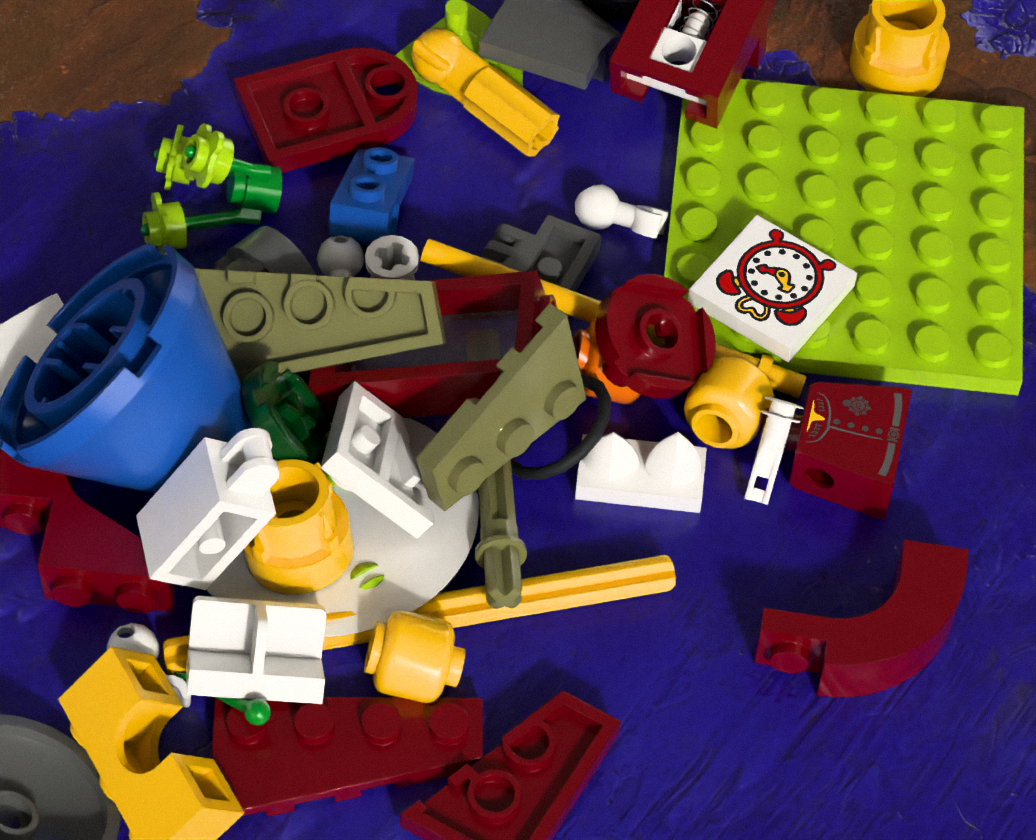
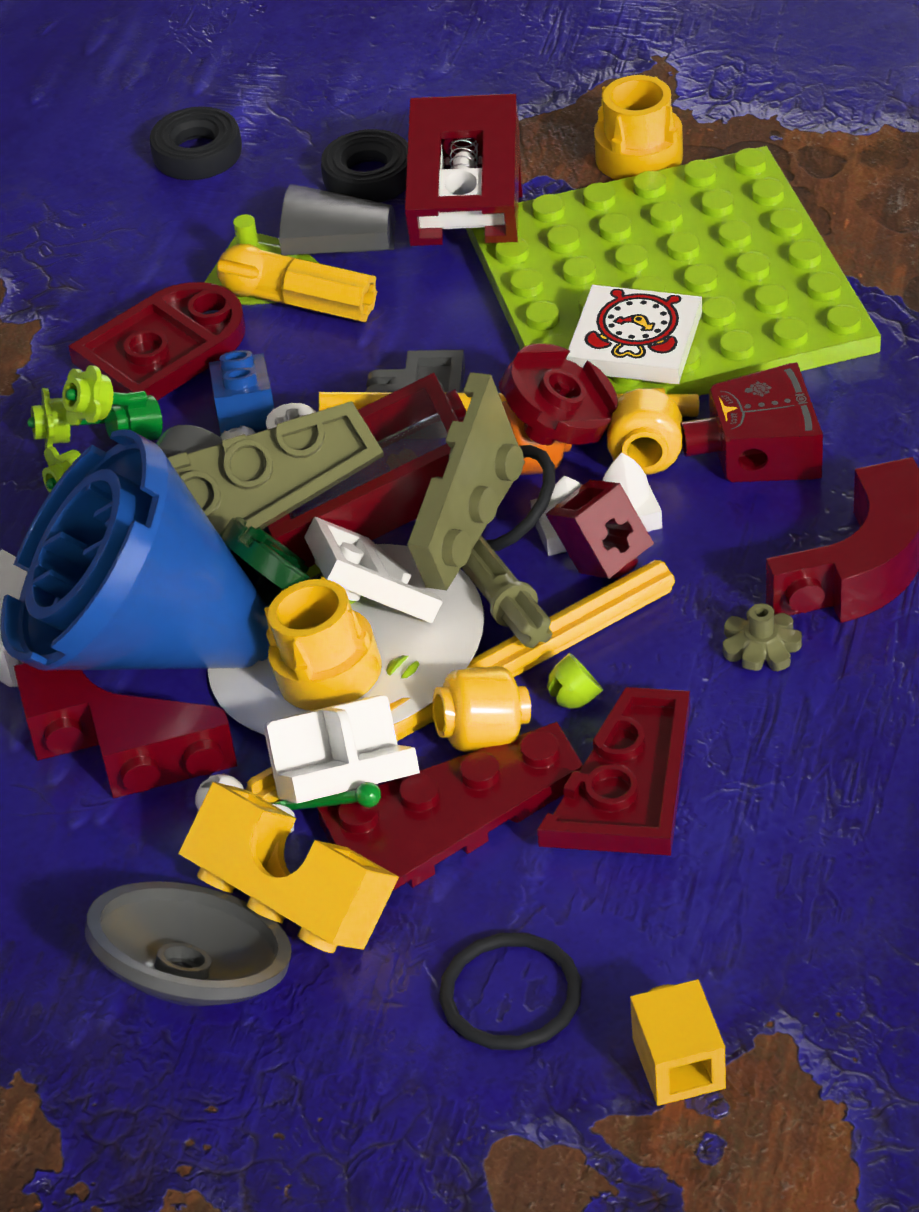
camera: 15 degrees left, 10 degrees down
white brick [136,428,280,590] -> none
white arm [575,184,669,238] -> none
white piece [744,397,804,505] -> none
none -> dark red brick [546,480,654,579]
none -> lime hinge [547,653,603,708]
none -> olive plant [723,603,802,672]

